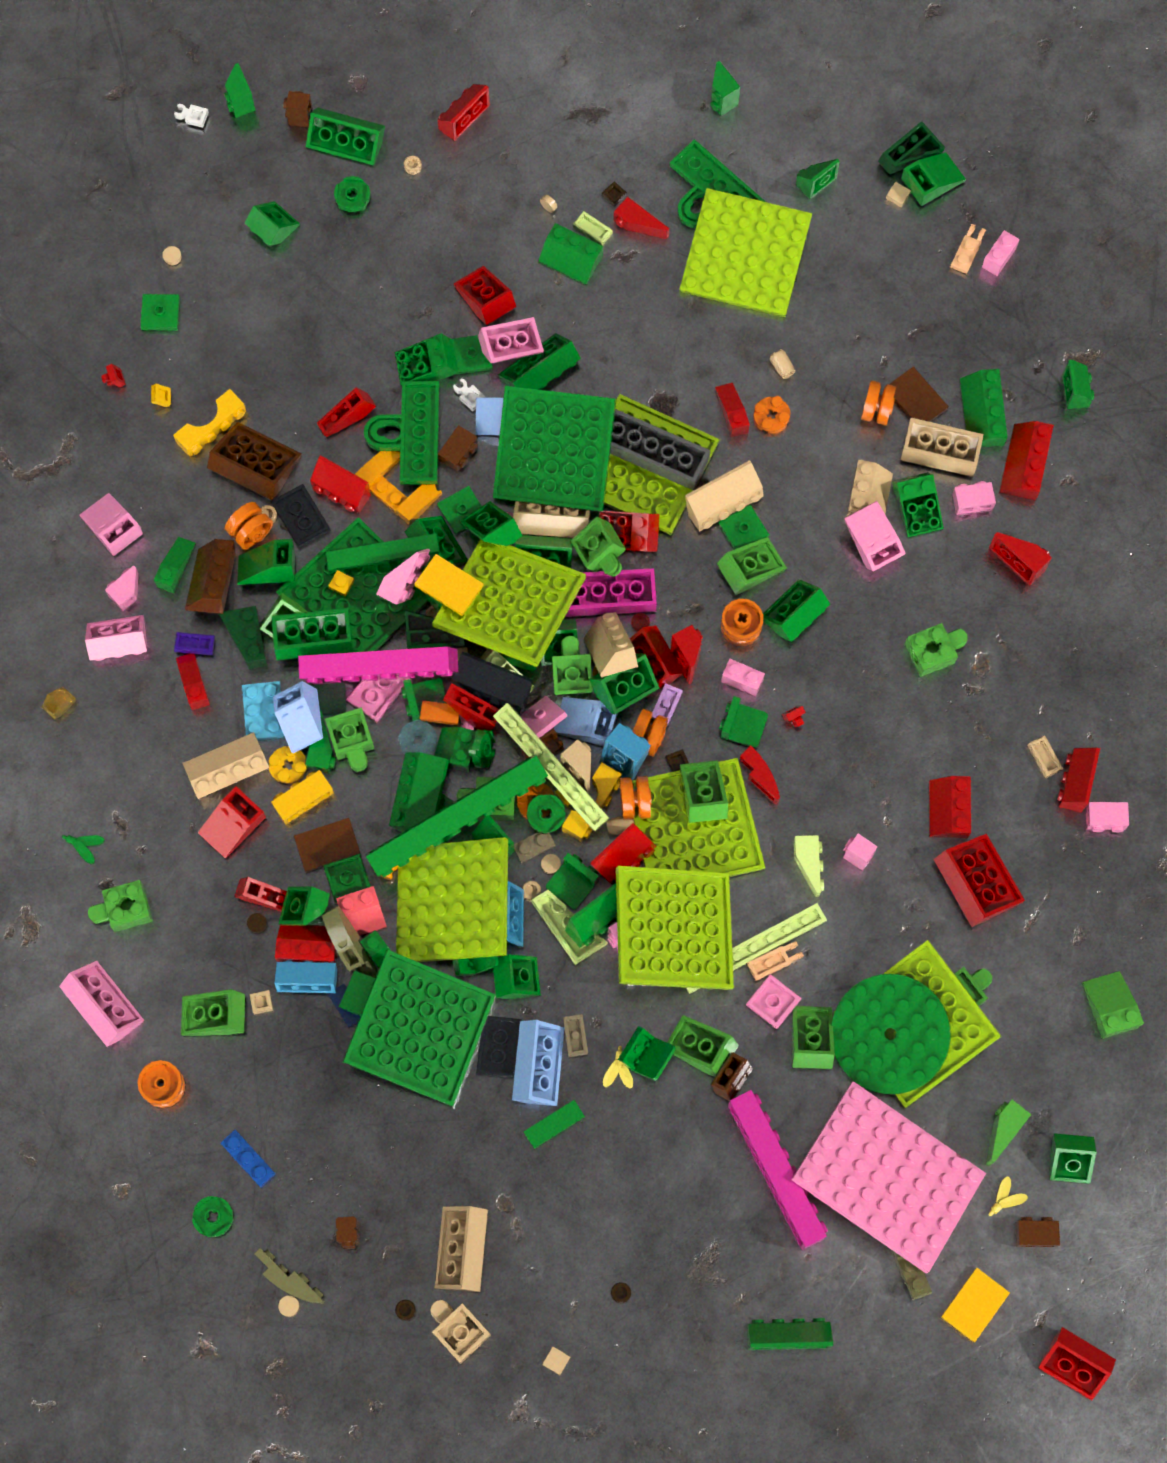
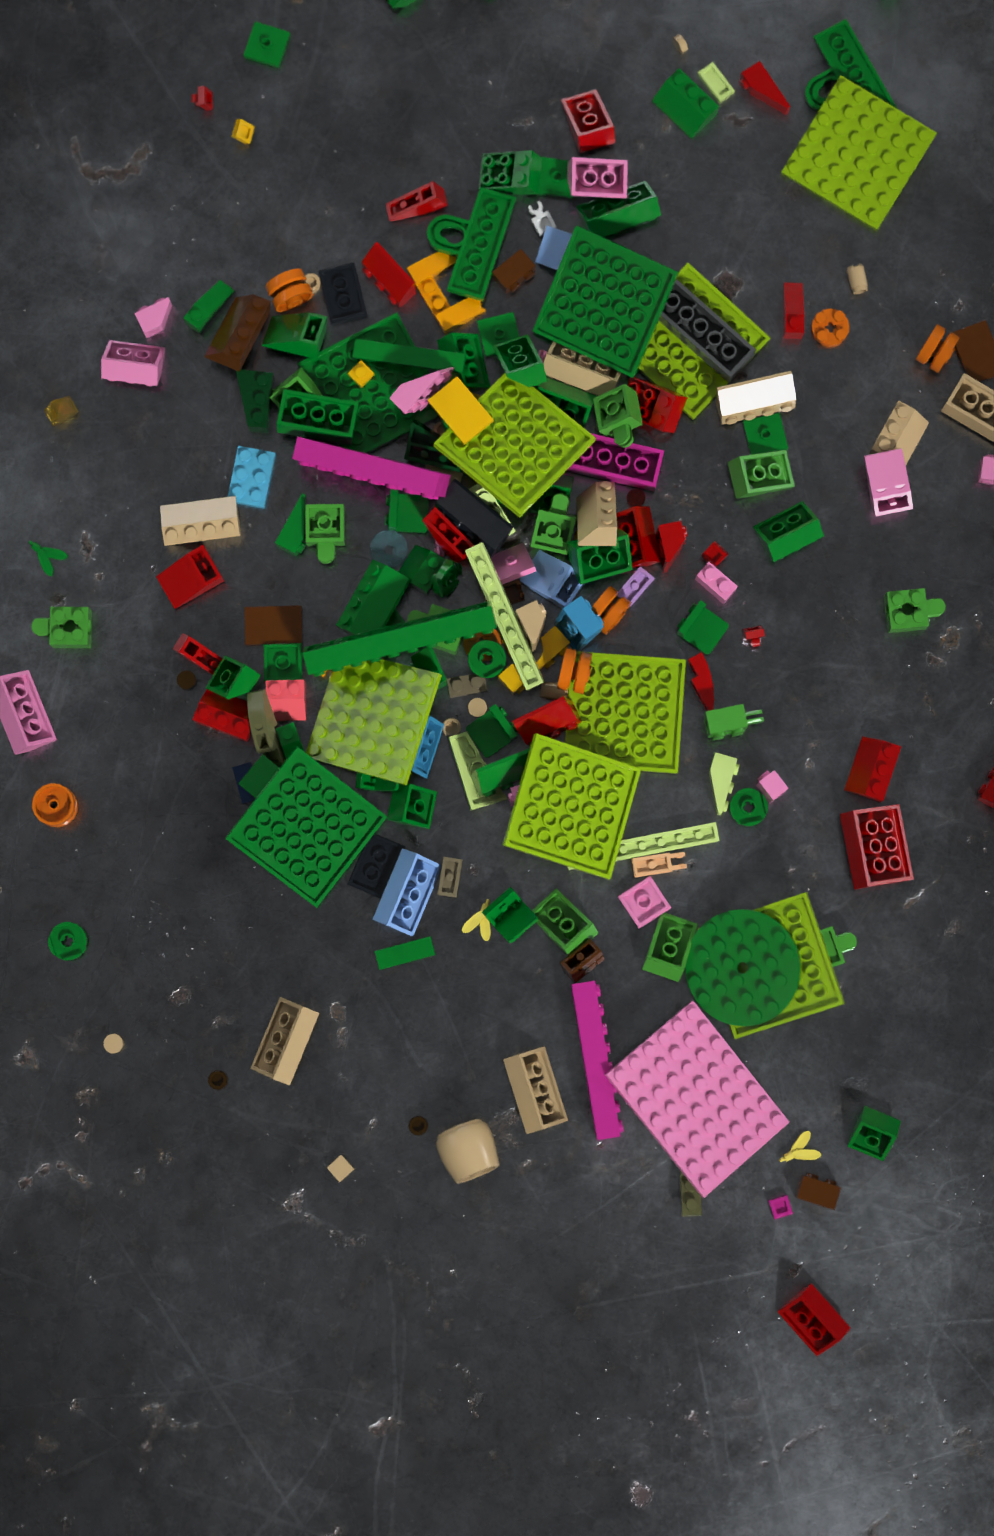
camera: 20 degrees right, 10 degrees up
bright pink slope [79,493,143,556] -> none
yellow arch [173,389,246,457] -> none
dark purple plate [174,632,215,655] -> none
red slope [176,653,210,711] -> none
bright green slope [181,989,245,1036] -> none
reddish brown slope [207,422,302,500] -> none
blue plate [221,1130,276,1188] -> none
tan tile [250,990,273,1015] -> none
olive slope [254,1248,324,1305] -> none
yellow plate [269,746,307,785] -> none
yellow brick [271,770,334,825] -> none
light blue slope [273,681,323,753] -> none
dark azure brick [275,960,338,993] -> none
clear green piece [311,683,346,714] -> none
reddish brown brick [336,1216,360,1249] -> none
bright pink tile [346,676,412,723] -> none
orange tile [420,701,460,726] -> none
tan brick [430,1300,491,1364] -> none
dark brown tile [602,181,627,207] -> none
dark brown tile [665,749,689,772] -> none
bright green slope [680,760,728,823] -> none
orange wheel [721,599,763,646] -> none
green slope [747,1318,833,1350] -> none
green slope [795,159,840,199] -> none
green slope [892,472,944,537] -> none
yellow tile [941,1268,1010,1343] -> none
bright green slope [986,1099,1032,1166] -> none
tan tile [1027,736,1063,778] -> none
bright green slope [1082,971,1144,1039] -> none
none -> tan piece [436,1119,499,1184]
none -> tan slope [503,1046,568,1134]
none -> red tile [701,541,729,567]
none -> bright green brick [703,704,764,741]
none -> green plate [729,788,768,827]
none -> dark pink tile [768,1195,793,1220]

